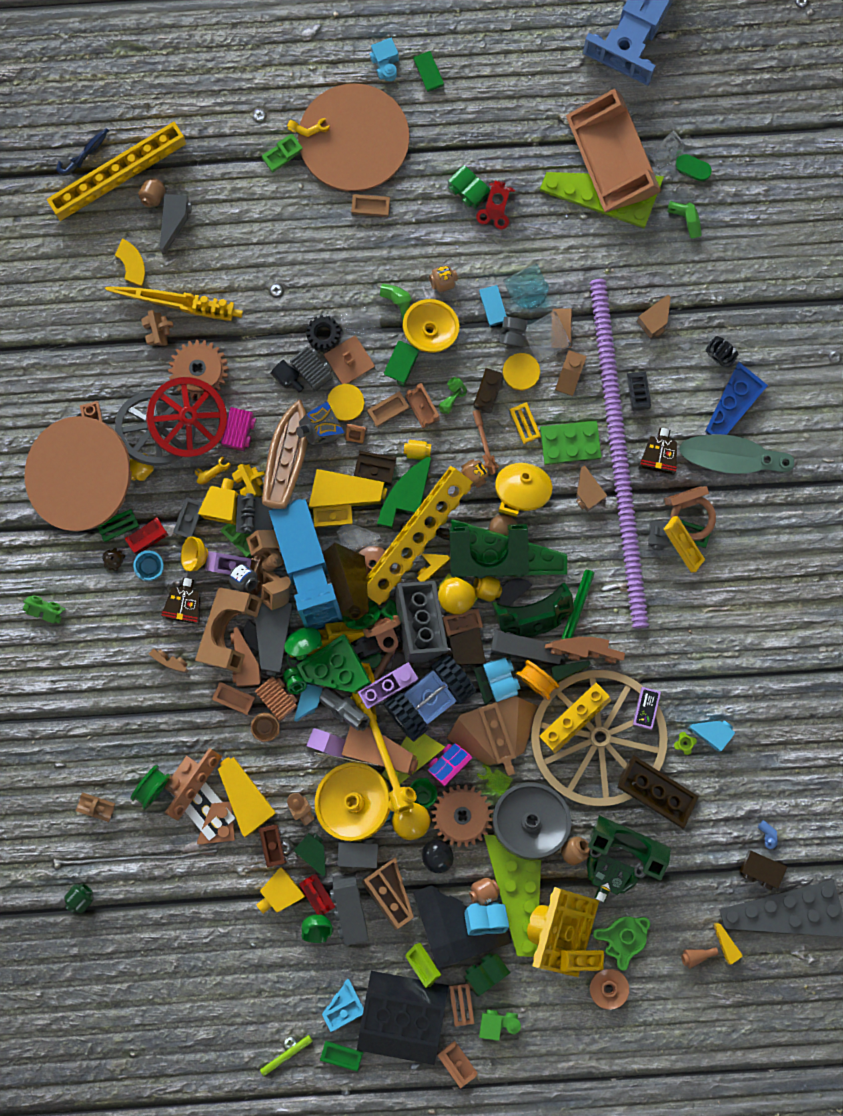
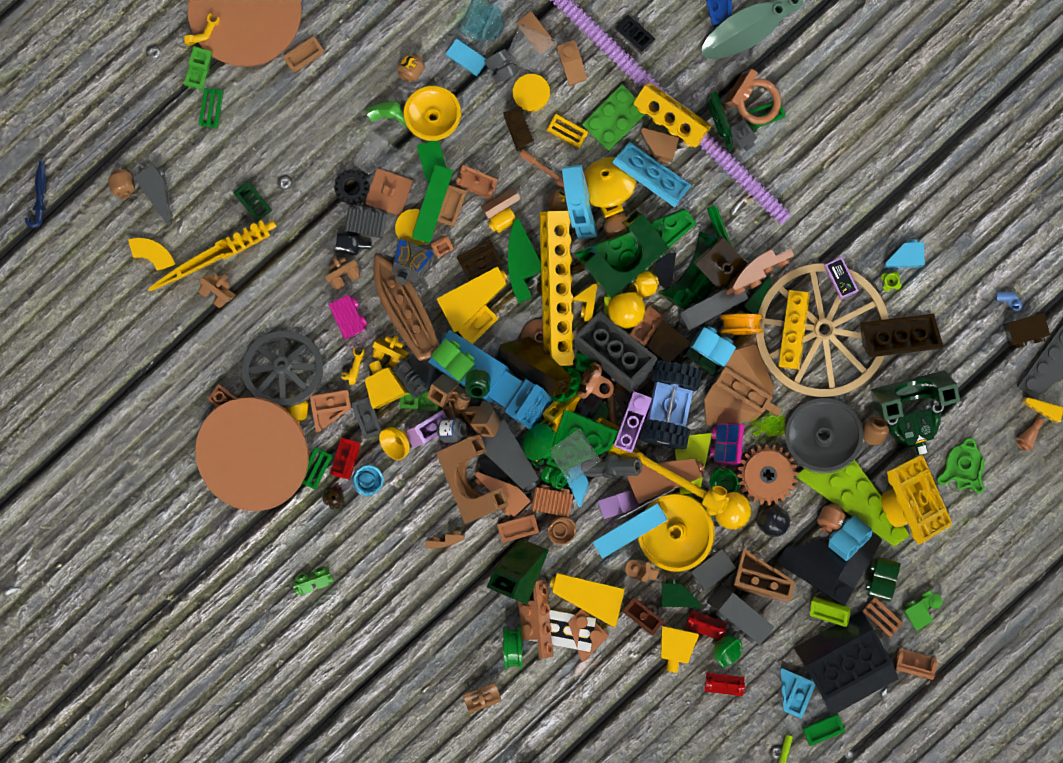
camera: 40 degrees left, 5 degrees up
yellow brick [46,122,186,221] -> none
red wheel [146,377,227,458] -> none
dark brown torso [161,578,201,625] -> none
nougat gear [168,340,229,400] -> none
bright green piece [439,377,467,414] -> none
yellow tile [561,950,604,971] -> none
nougat dish [590,969,629,1010] -> none
dark brown torso [638,428,677,475] -> none
yellow tile [663,516,705,573] -> none
none -> green tile [198,88,224,129]
none -> dark green slope [232,181,272,222]
none -> nougat wing [310,389,351,432]
none -> medium nougat hips [325,256,361,290]
none -> green tile [412,164,453,243]
none -> bright green brick [431,339,476,383]
none -> dark green head [465,369,491,398]
none -> medium nougat tile [481,188,521,219]
none -> dark green slope [487,539,549,604]
none -> clear tile [550,429,601,483]
none -> medium azure slope [562,164,597,239]
none -> medium azure tile [593,503,668,559]
none -> medium azure tile [612,141,691,207]
none -> yellow brick [633,82,712,148]
none -> dark brown tile [694,236,748,290]
none -> red hinge [704,672,745,696]
none -> dark green tile [706,92,734,150]

